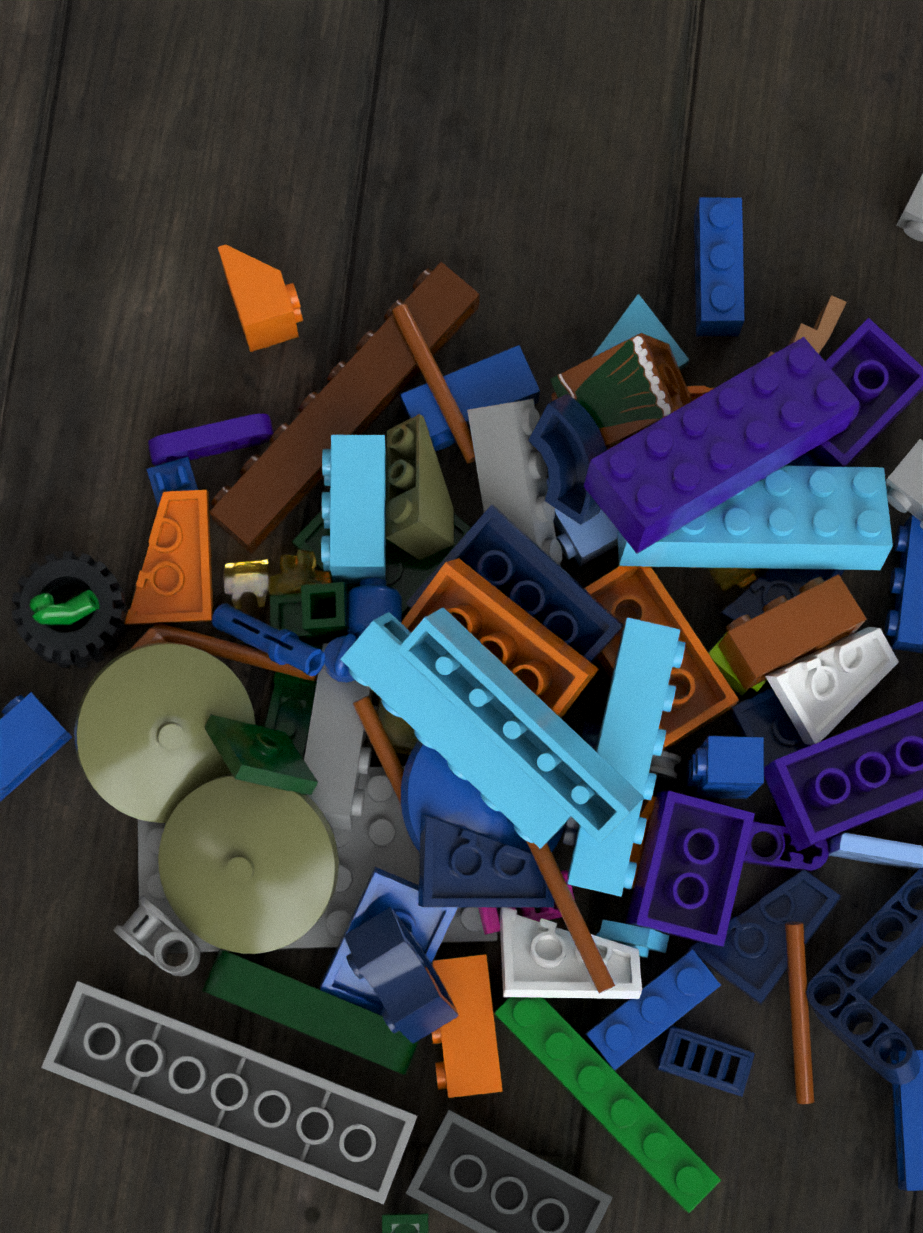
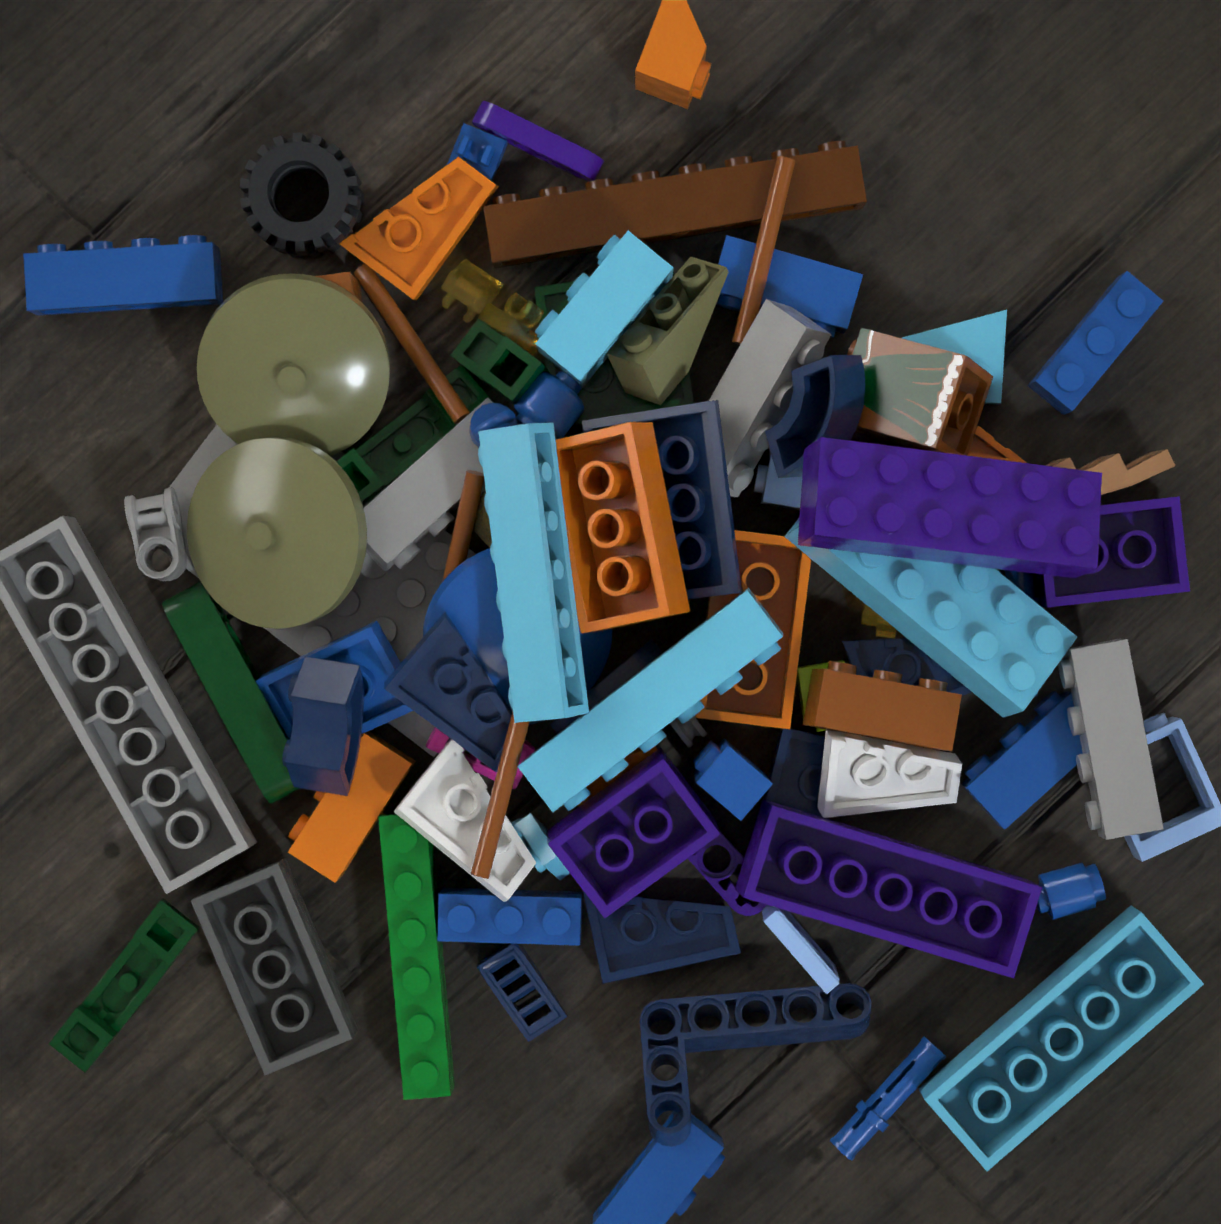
camera: 40 degrees right, 10 degrees up
green arm [29,590,100,625] -> none
dark green plate [204,714,318,795] -> none
blue pin [212,603,326,676] -> none
medium azure brick [397,607,644,844] -> none
dark orange bar [785,922,814,1104] -> none

